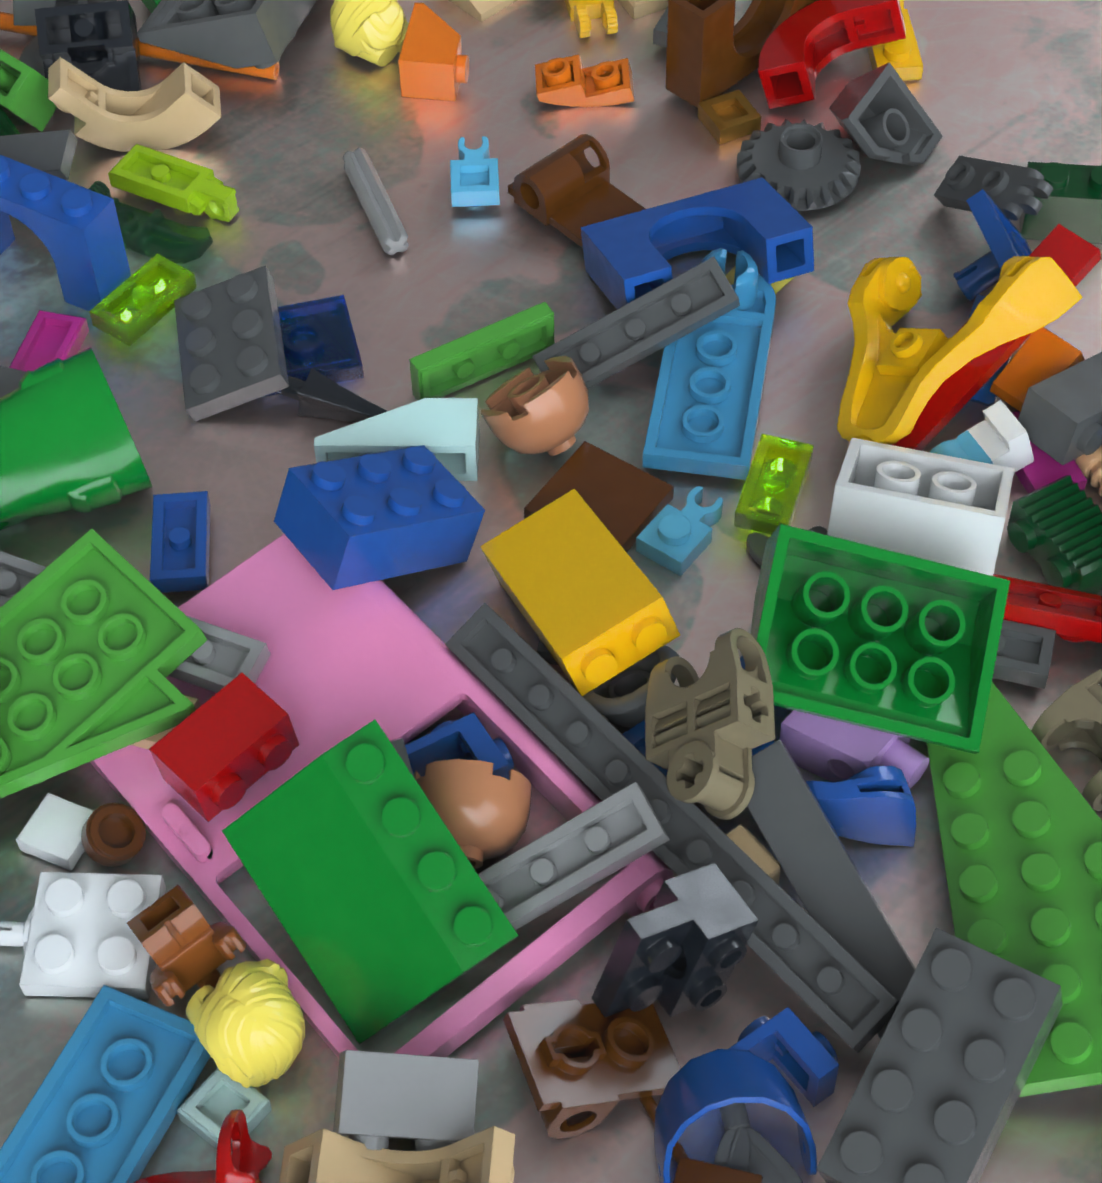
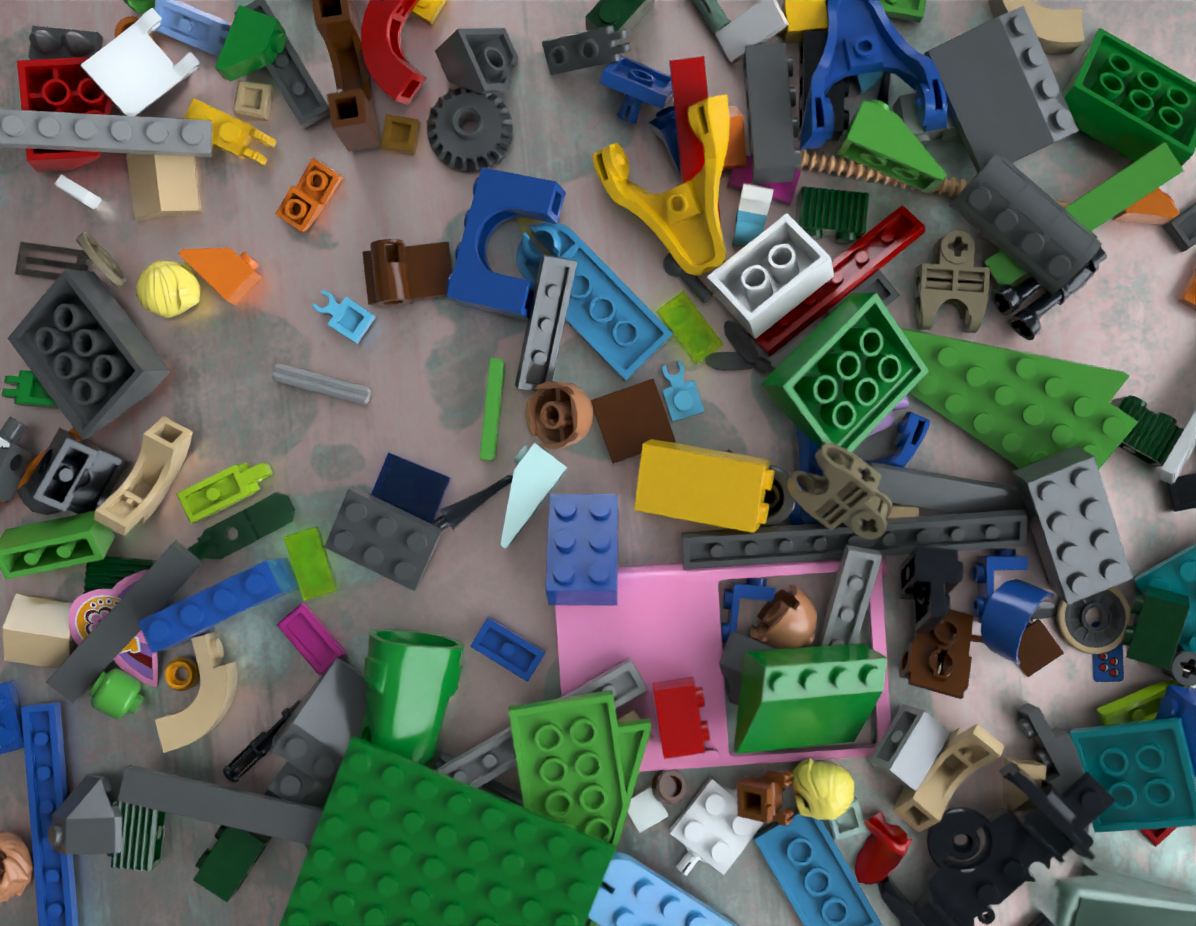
camera: 50 degrees left, 35 degrees up
none -> dark grey bar [663,253,714,303]

